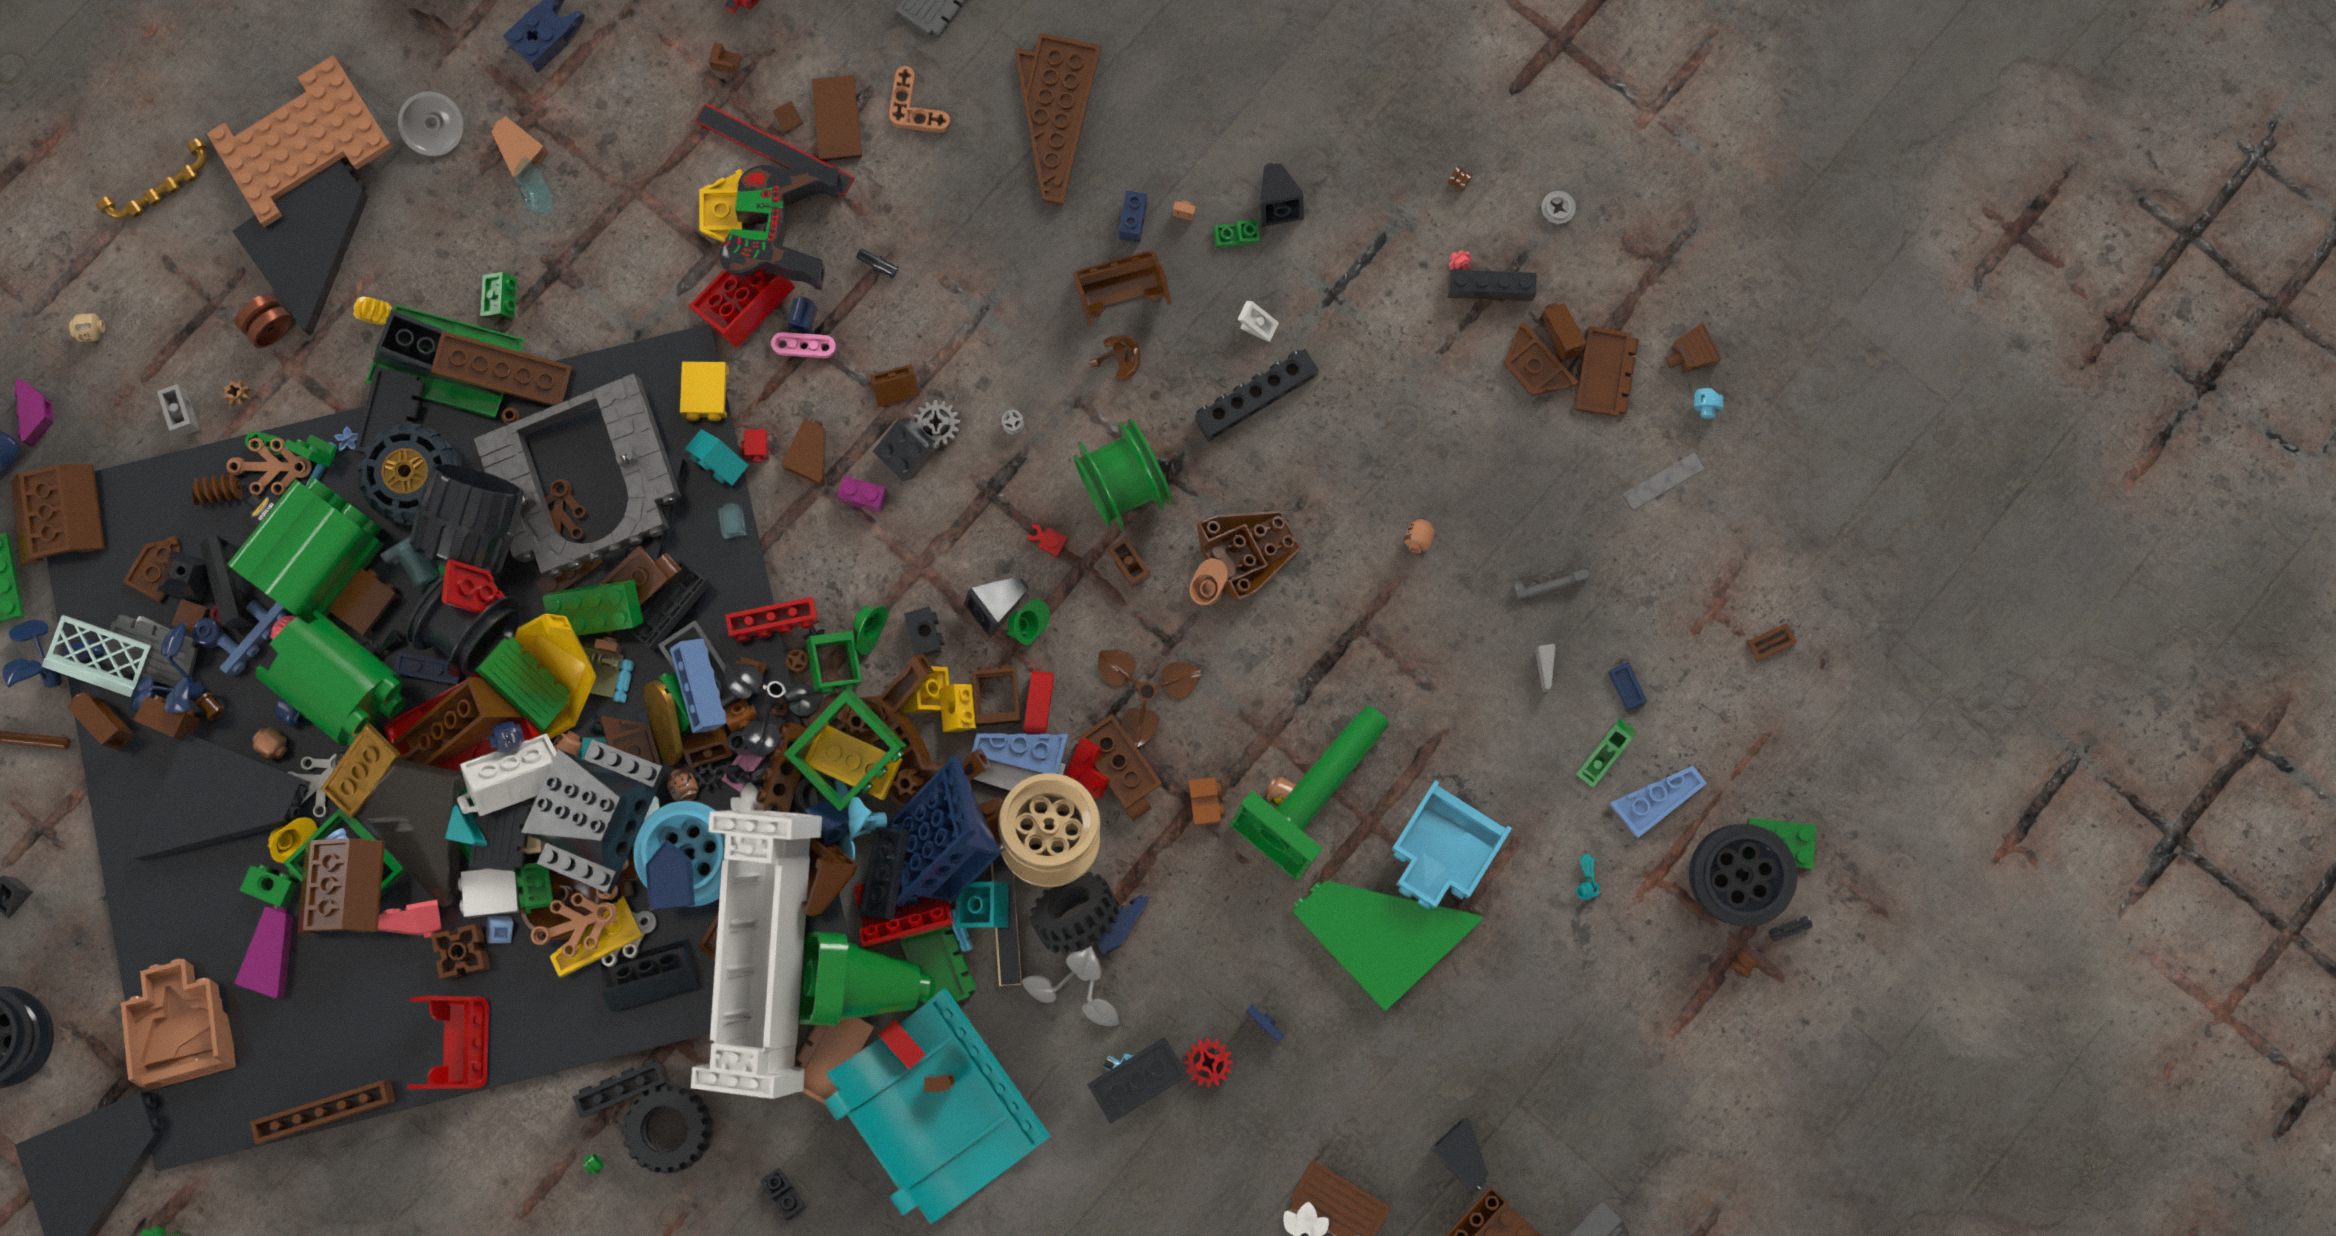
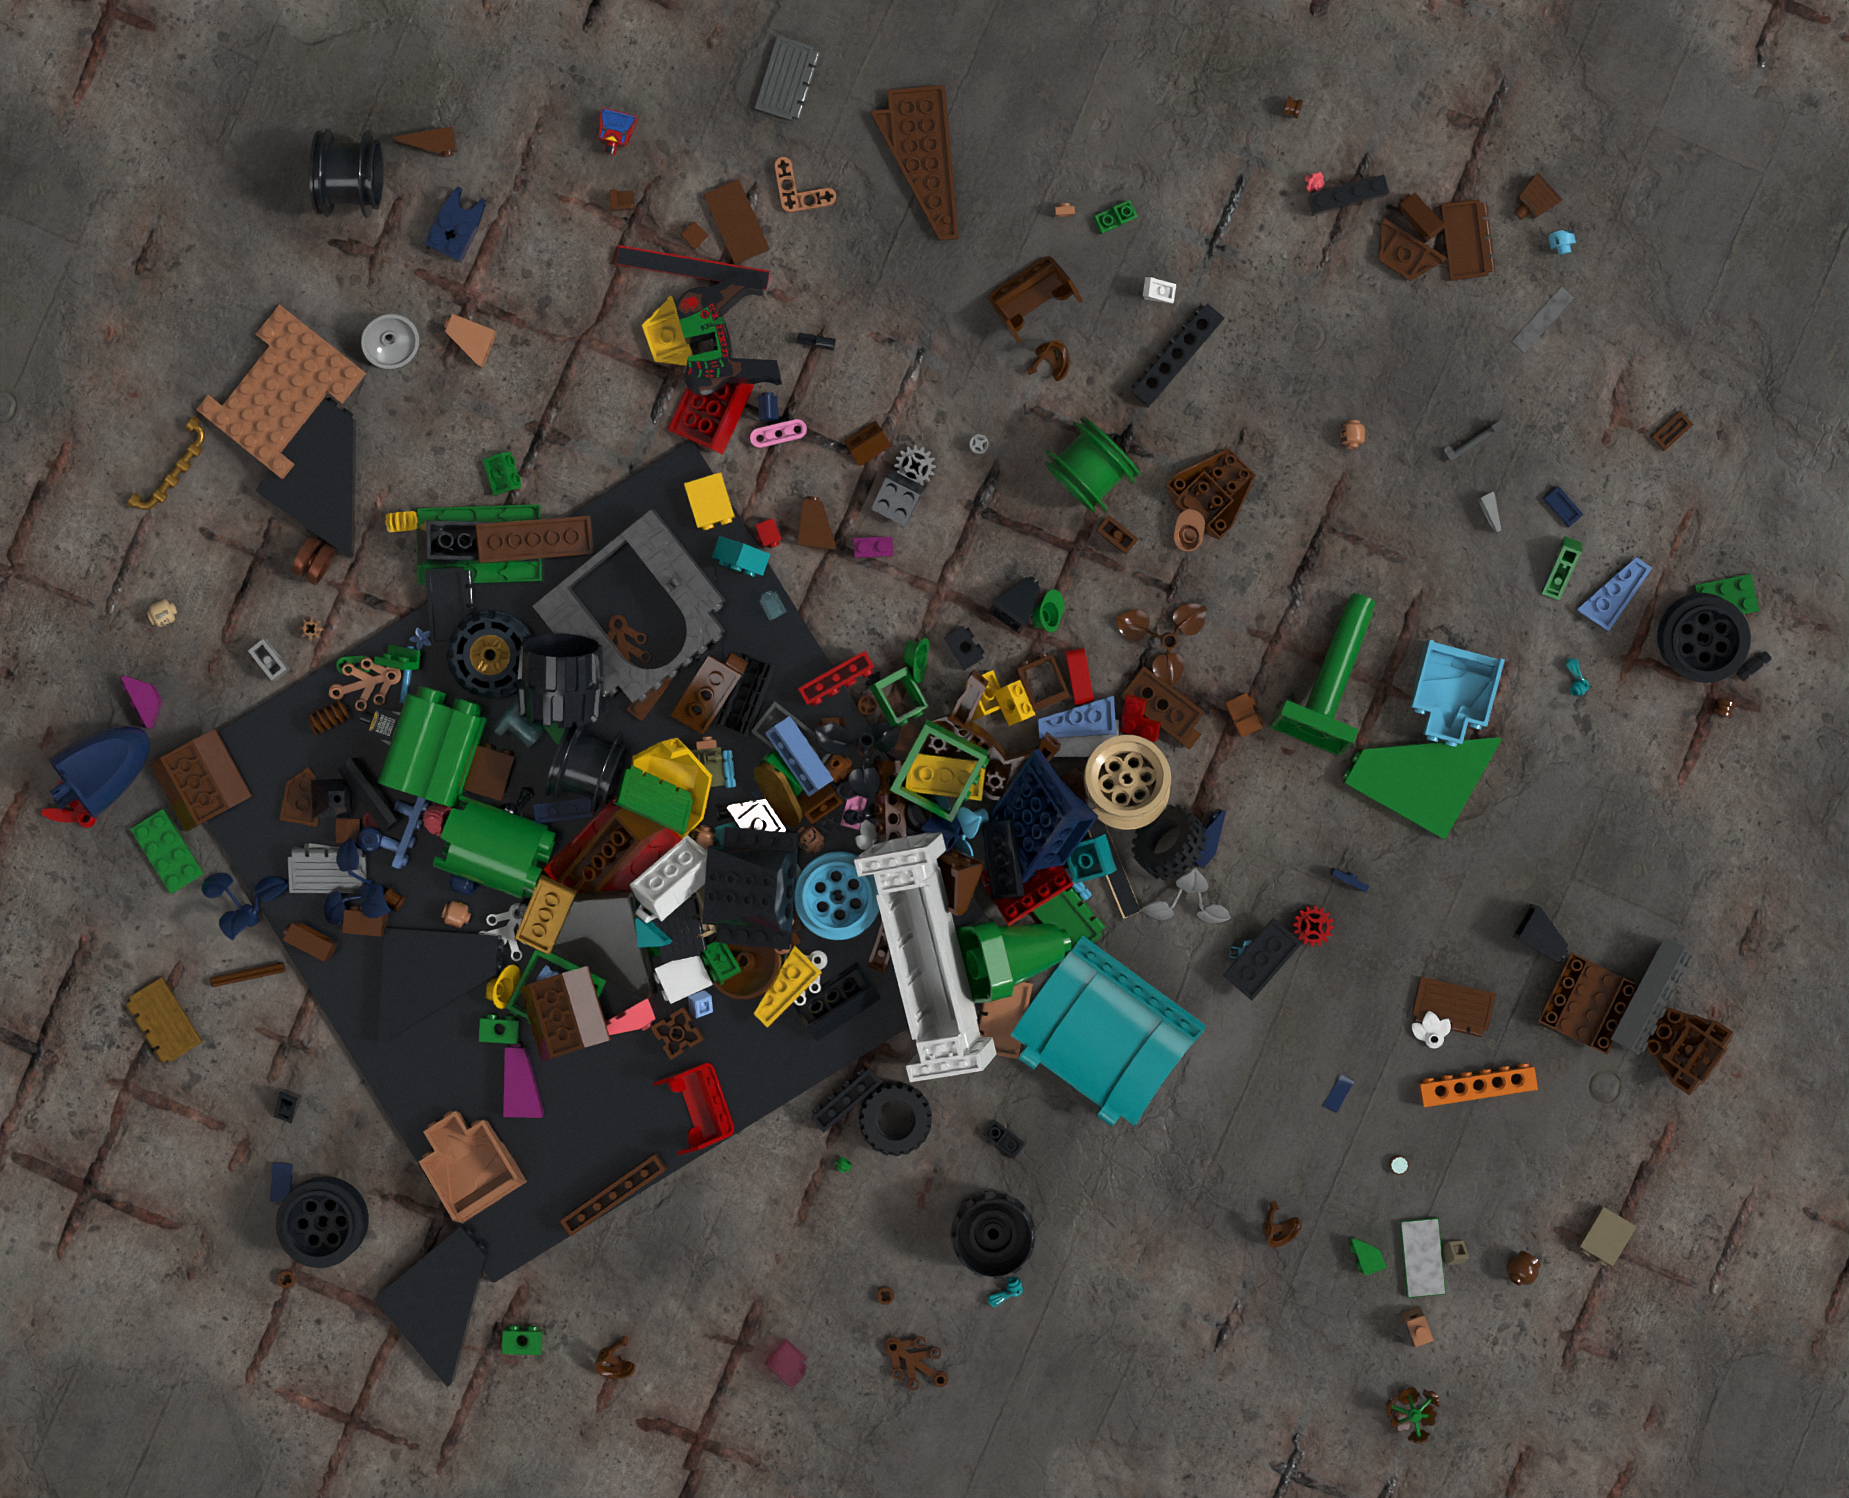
camera: 20 degrees left, 10 degrees up
light aqua fence [42,615,151,697] -> none
red tile [442,559,505,614] -> none
dark blue head [488,721,524,754] -> none
reddish brown pin [502,407,522,424] -> none
clear light blue piece [514,157,553,213] -> none
nougat plant [531,893,617,957] -> none
green brick [542,580,643,636] -> none
dark blue tile [646,839,695,910] -> none
red slope [878,1019,926,1070] -> none
reddish brown piece [924,1072,956,1092] -> none
red plate [1026,524,1068,558] -> none
dark blue brick [1119,191,1147,242] -> none
black slope [1260,162,1304,227] -> none
nougat head [1265,777,1295,807] -> none
light grey gear [1541,191,1576,225] -> none

